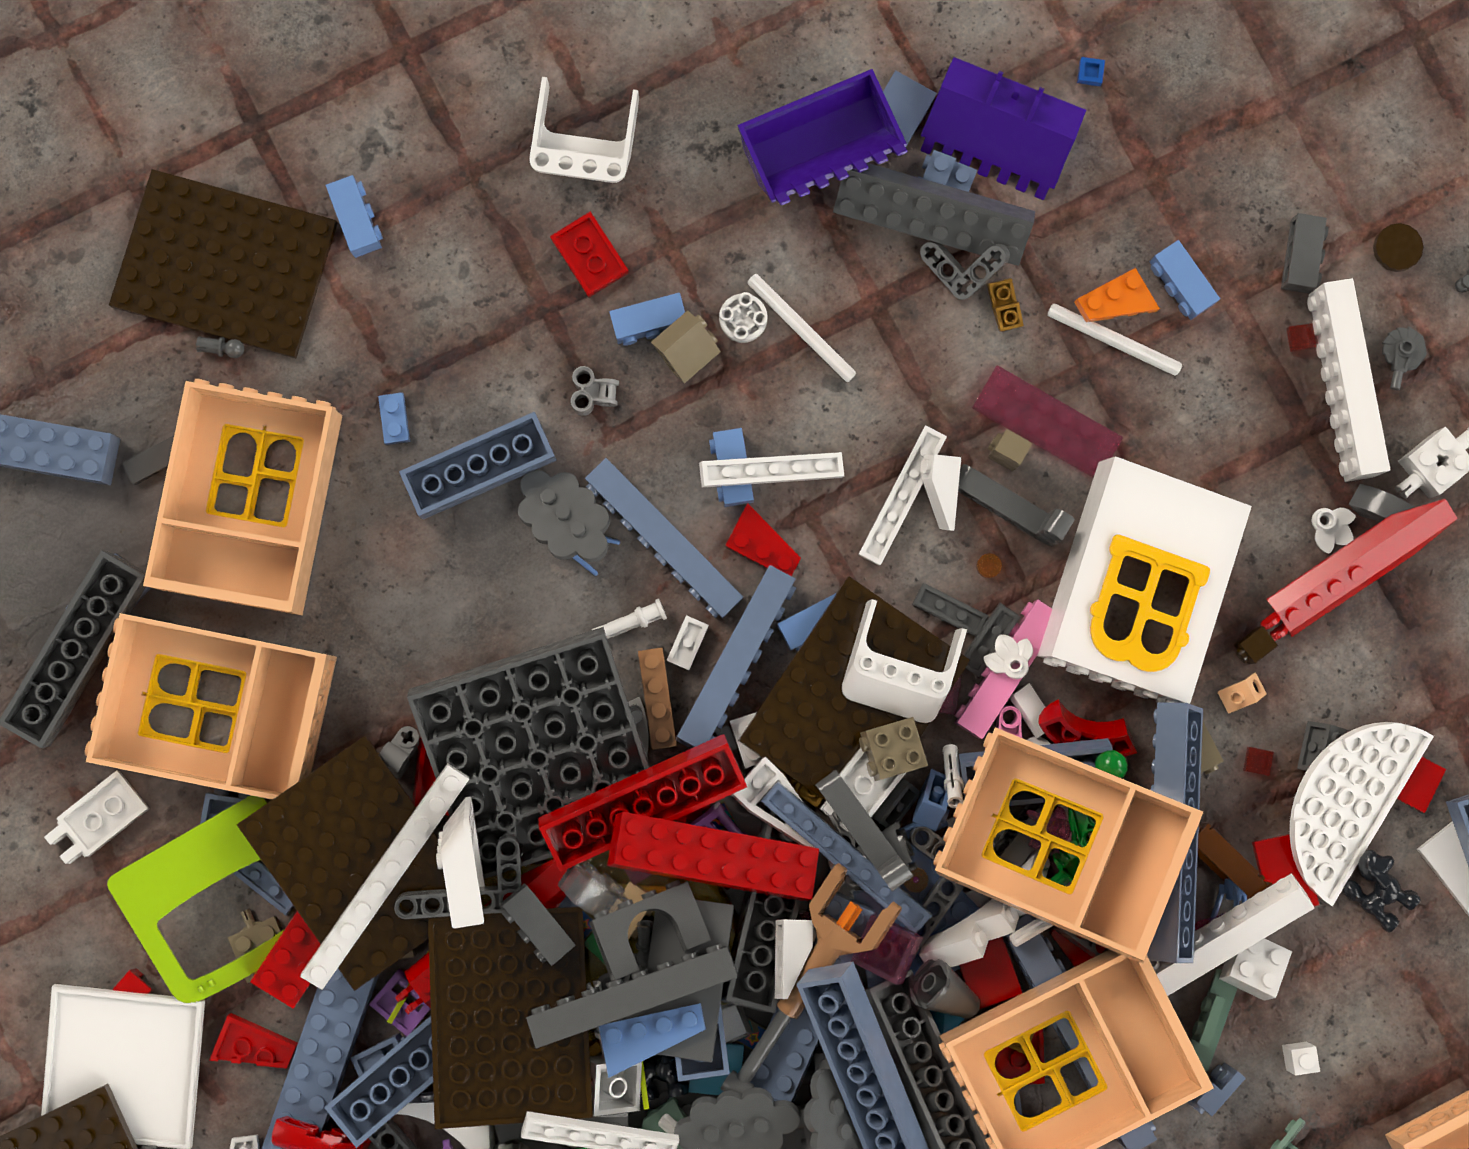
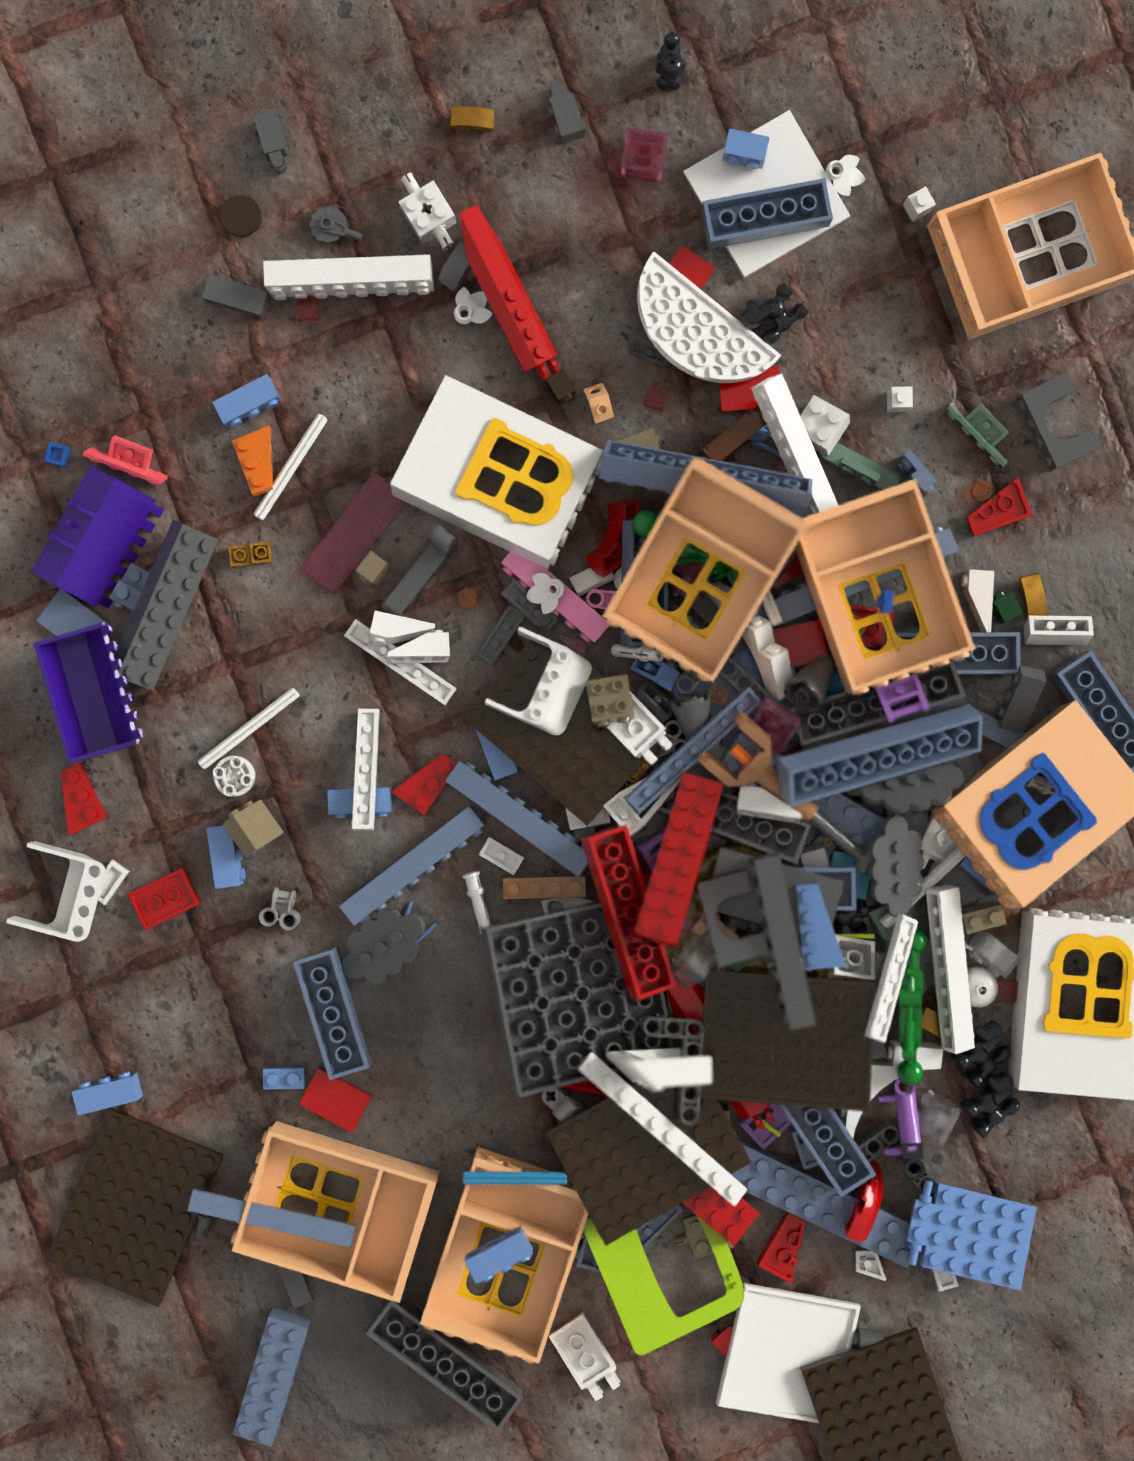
camera: 80 degrees left, 5 degrees up
dark grey brick [501,883,576,966] -> none
dark grey beam [815,770,913,892] -> none
dark grey beam [920,241,1010,300] -> none
none -> red wing [60,763,108,836]
none -> coral bracket [83,435,168,485]
none -> white tile [98,860,130,905]
none -> sand blue tile [187,1189,356,1247]
none -> red tile [299,1067,373,1133]
none -> white slope [386,630,450,663]
none -> dark azure axle [463,1172,567,1185]
none -> medium blue brick [464,1226,533,1284]
none -> blue plate [876,590,893,614]
none -> medium lavender plate [876,674,930,723]

